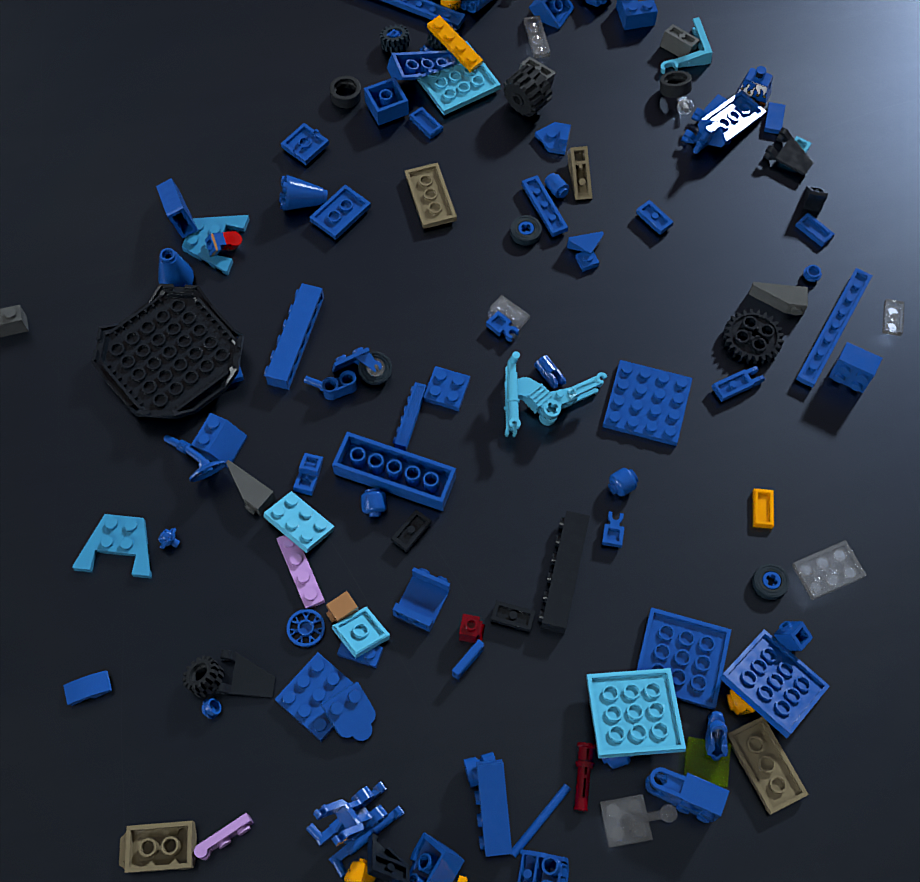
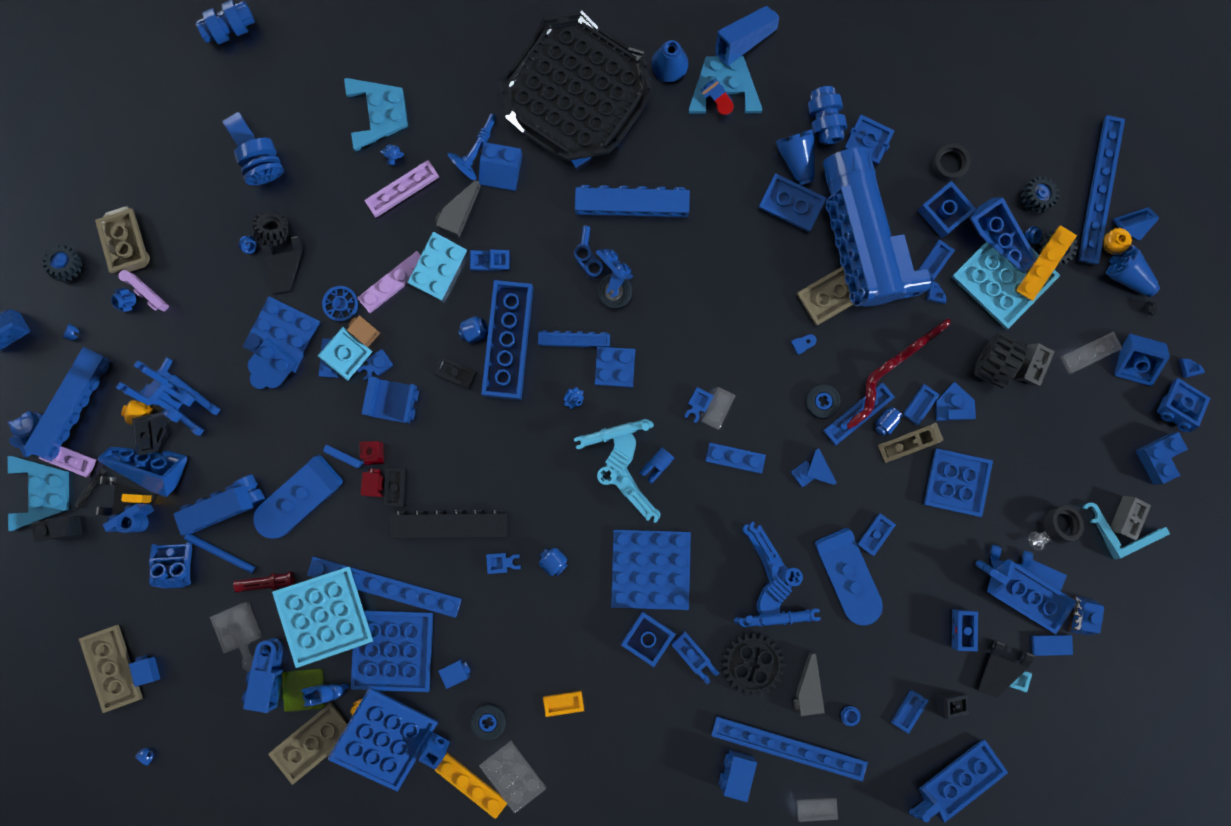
camera: 75 degrees right, 20 degrees up
none -> blue gear [111,287,136,312]
none -> blue wheel [234,138,284,185]
none -> blue piece [254,455,343,539]
none -> blue plate [307,557,462,618]
none -> blue plate [357,349,393,381]
none -> dark red window [361,469,385,497]
none -> lavender plate [364,160,439,217]
none -> light orange plate [434,753,508,819]
none -> blue brick [438,659,471,689]
none -> blue plant [563,387,584,409]
none -> blue brick [621,611,676,667]
none -> blue plate [705,443,766,474]
none -> blue piece [734,522,821,627]
none -> blue piece [791,334,817,355]
none -> blue piece [807,86,847,145]
none -> blue piece [815,528,883,625]
none -> blue piece [823,147,931,307]
none -> dark red animal [847,318,951,429]
none -> blue tile [902,384,940,426]
none -> blue hinge [909,739,1008,823]
none -> blue plate [923,448,993,517]
none -> blue tile [926,281,946,304]
none -> blue brick [952,609,978,652]

